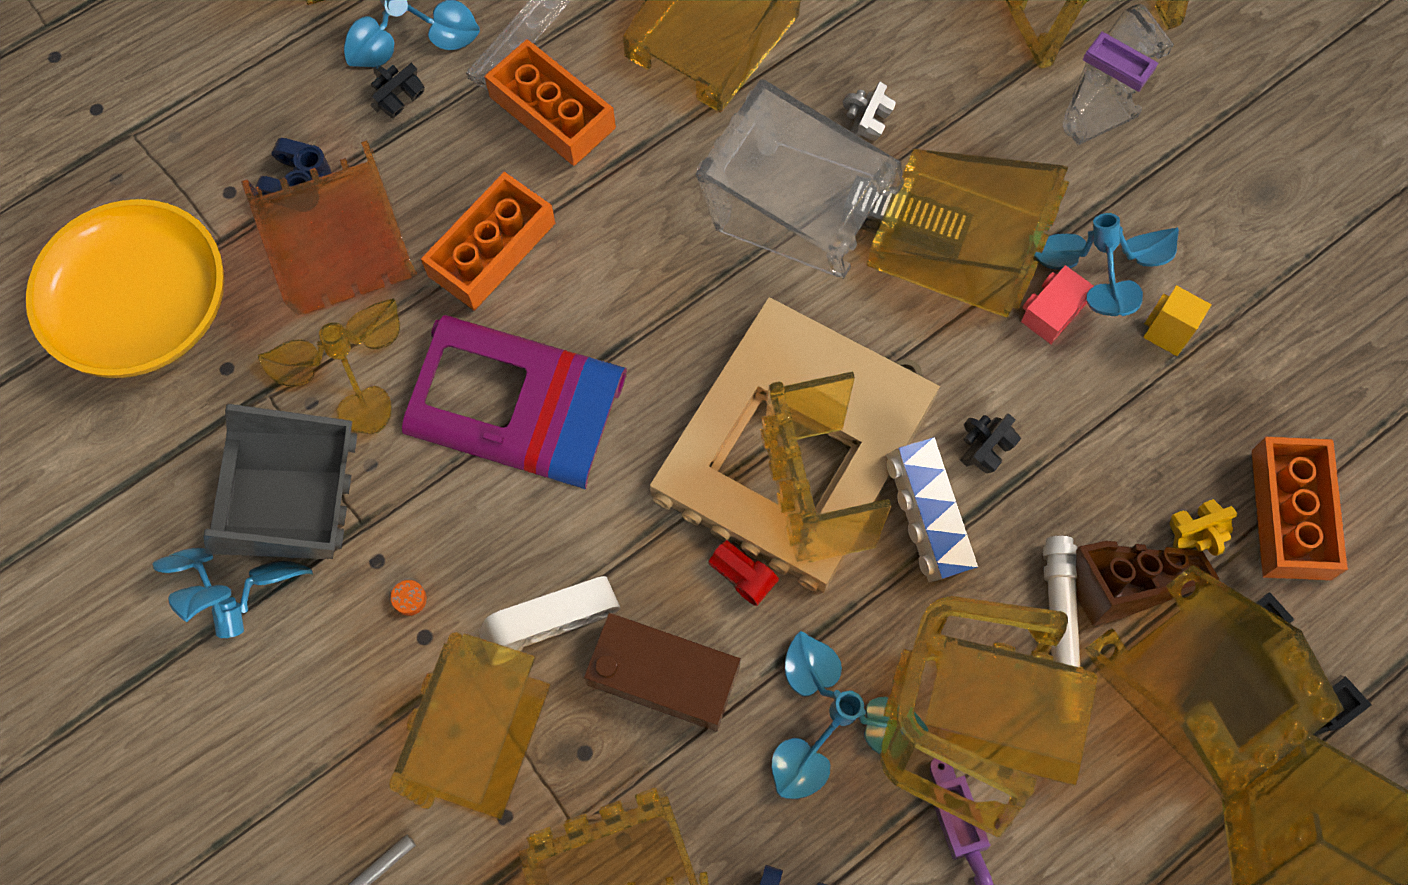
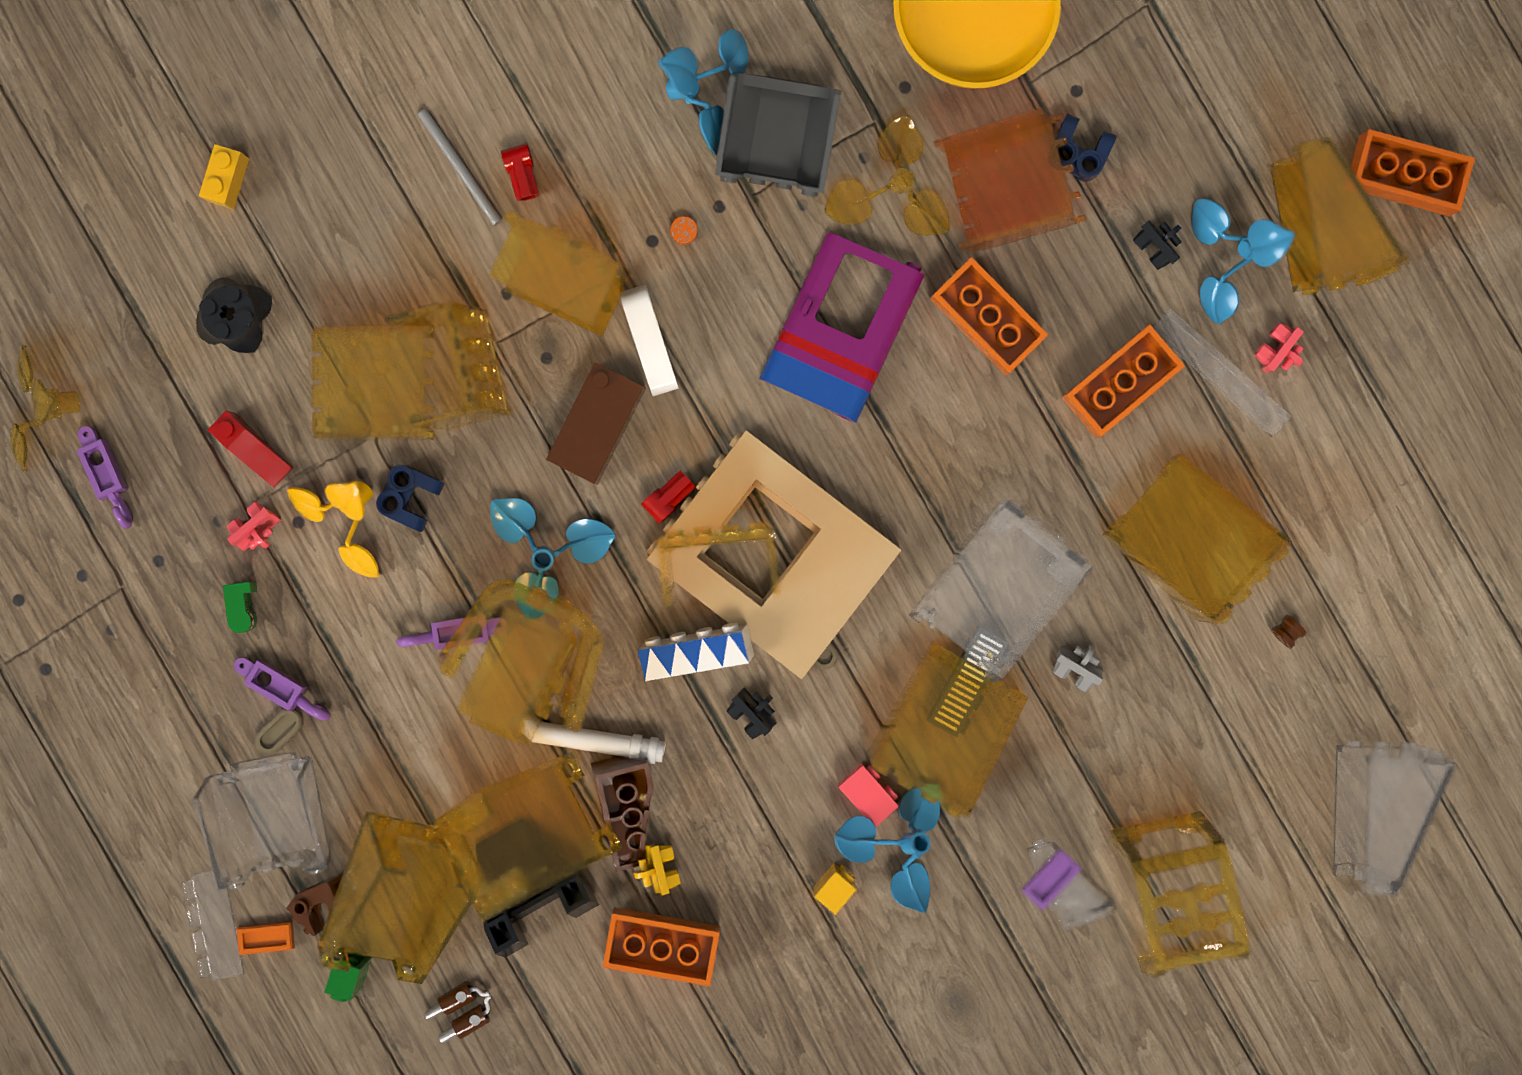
camera: 100 degrees right, 20 degrees up
none -> red piece [501,143,540,202]

